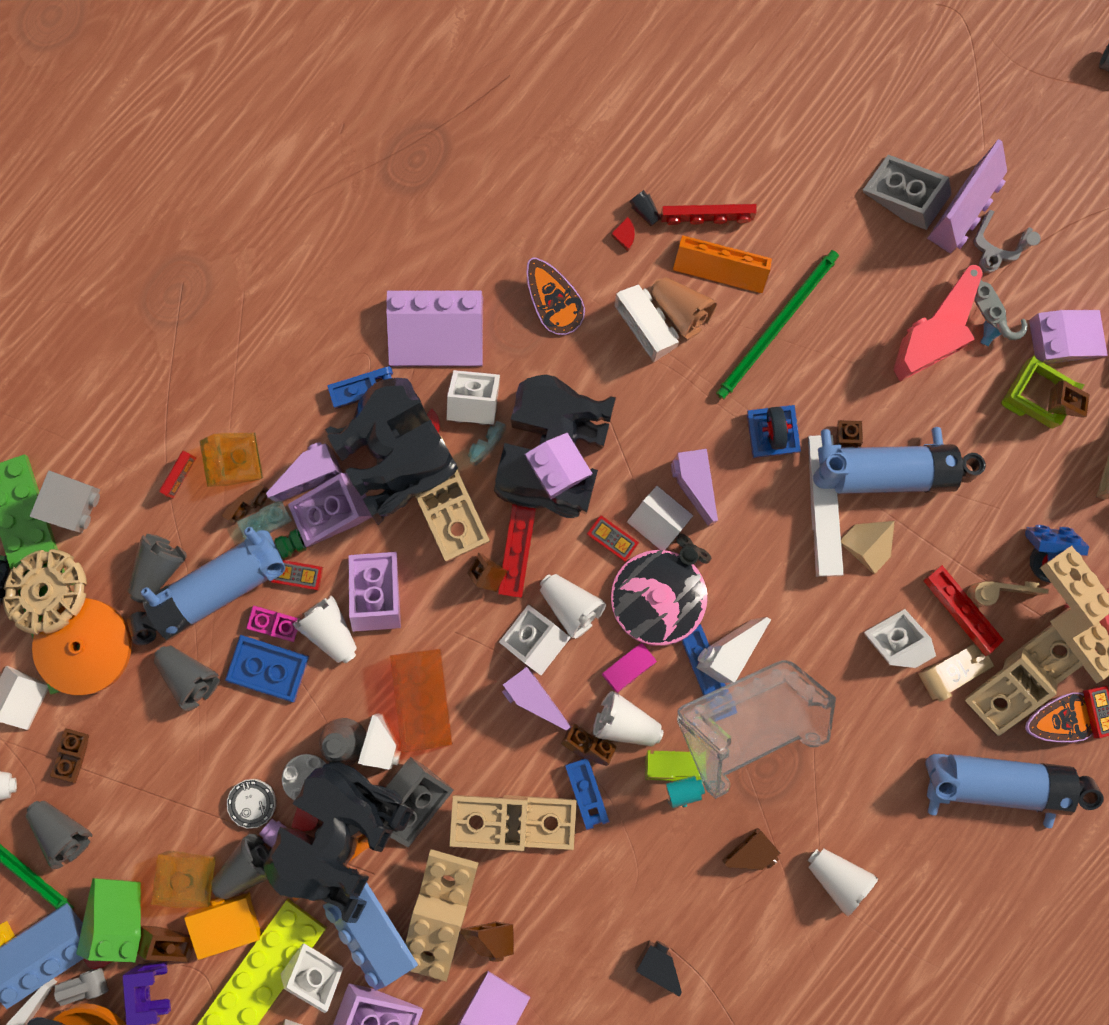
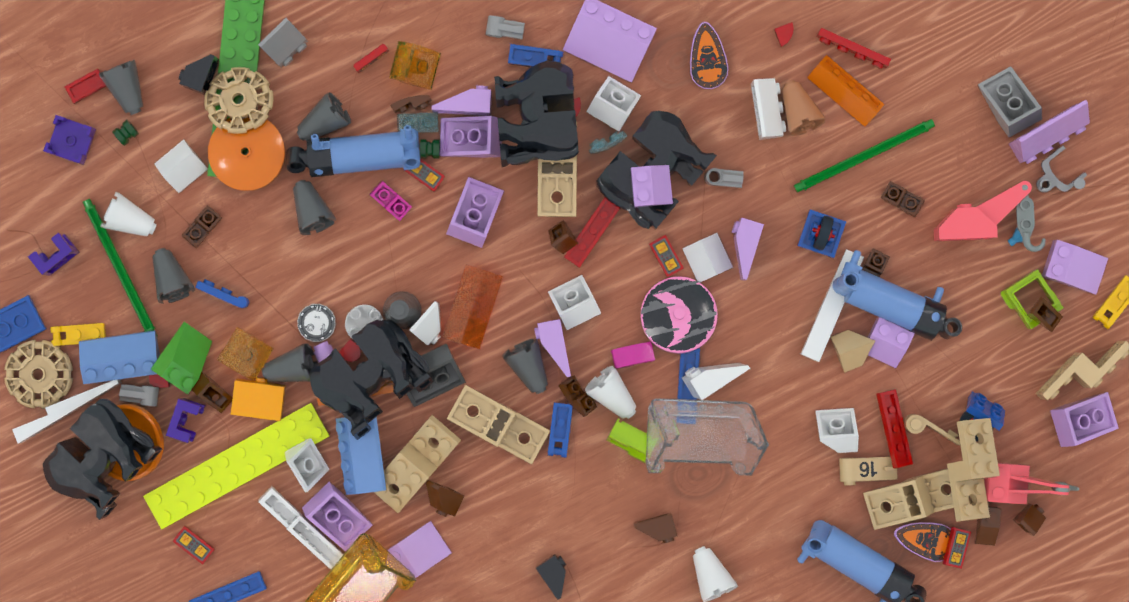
camera: 25 degrees right, 5 degrees up
blue tile [225,635,310,702] -> none
white cone [293,595,357,664] -> none
white cone [540,574,606,639] -> none
black cone [629,190,661,226] -> none
teal door [666,776,705,808] -> none
pearl dark grey piece [676,533,712,565] -> none
none -> blue plate [195,279,249,308]
none -> light grey piece [485,15,525,40]
none -> dark grey cone [502,339,548,394]
none -> light grey piece [704,168,744,188]
none -> lavender slope [868,317,915,368]
none -> reddish brown slope [881,181,925,218]

